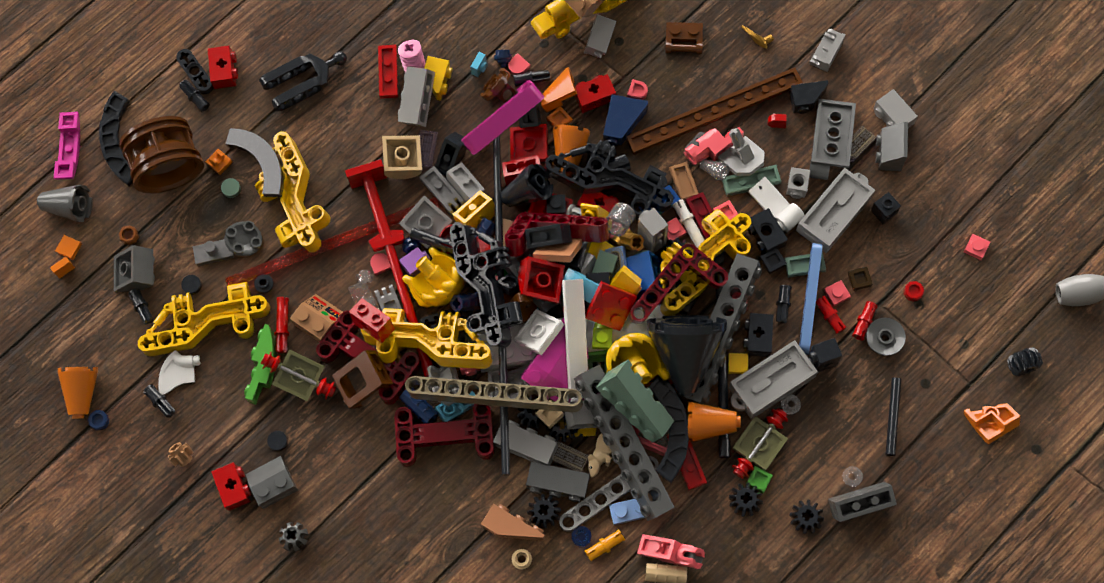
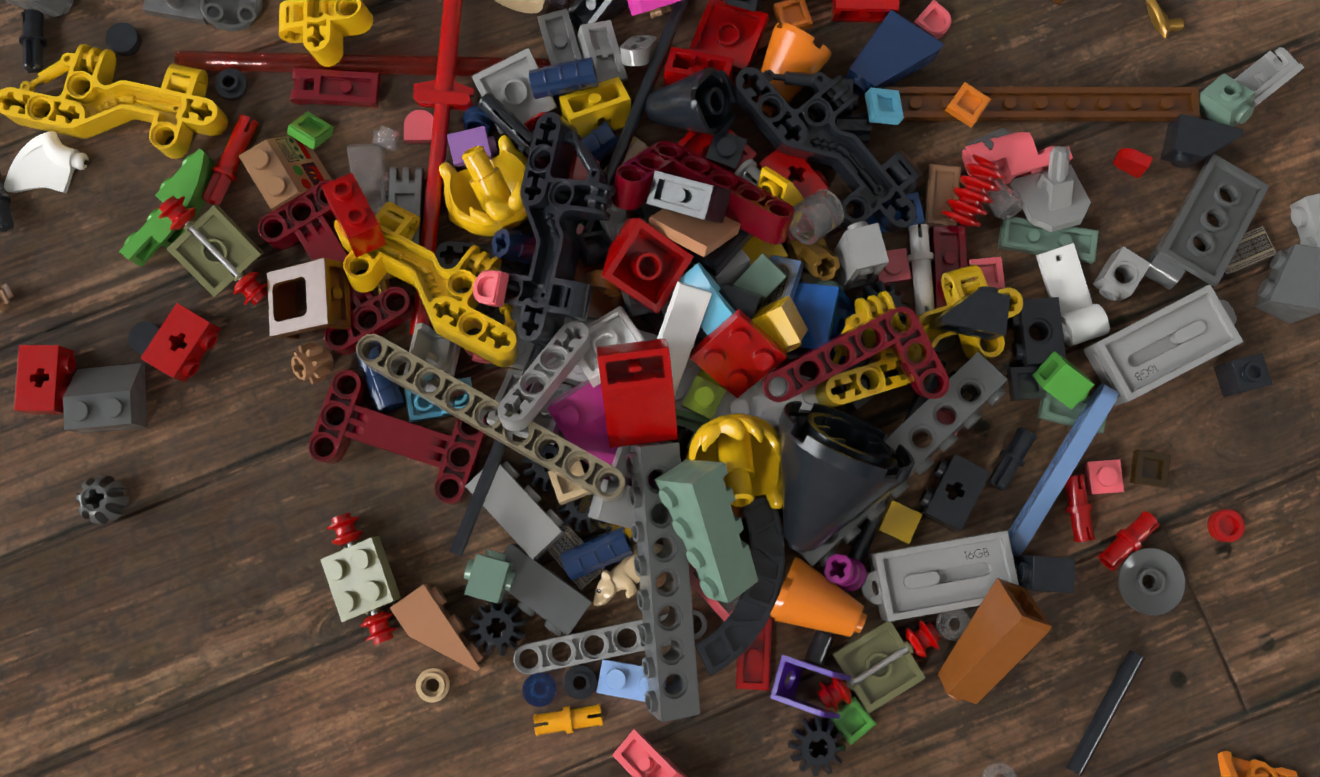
camera: 15 degrees right, 10 degrees up
none -> red brick [141,303,221,383]
none -> bright green tile [287,111,334,150]
none -> dark red plate [289,68,381,108]
none -> medium nougat gear [291,341,333,384]
none -> plate [320,512,401,645]
none -> sand green brick [464,549,516,604]
none -> coral tile [473,270,509,307]
none -> light grey beam [498,321,591,431]
none -> dark blue axle [529,57,598,99]
none -> dark blue axle [561,527,634,580]
none -> black plate [563,665,597,699]
none -> red slope [597,338,678,448]
none -> light grey beam [620,35,657,66]
none -> dark purple piece [770,655,851,719]
none -> magenta bush [824,554,867,591]
none -> medium azure plate [865,88,904,125]
none -> black slope [929,286,1010,340]
none -> dark orange slope [938,578,1052,704]
none -> red piece [941,154,1007,227]
none -> orange tile [945,82,991,128]
none -> bright green brick [1032,351,1094,410]
none -> sand green brick [1199,73,1255,127]

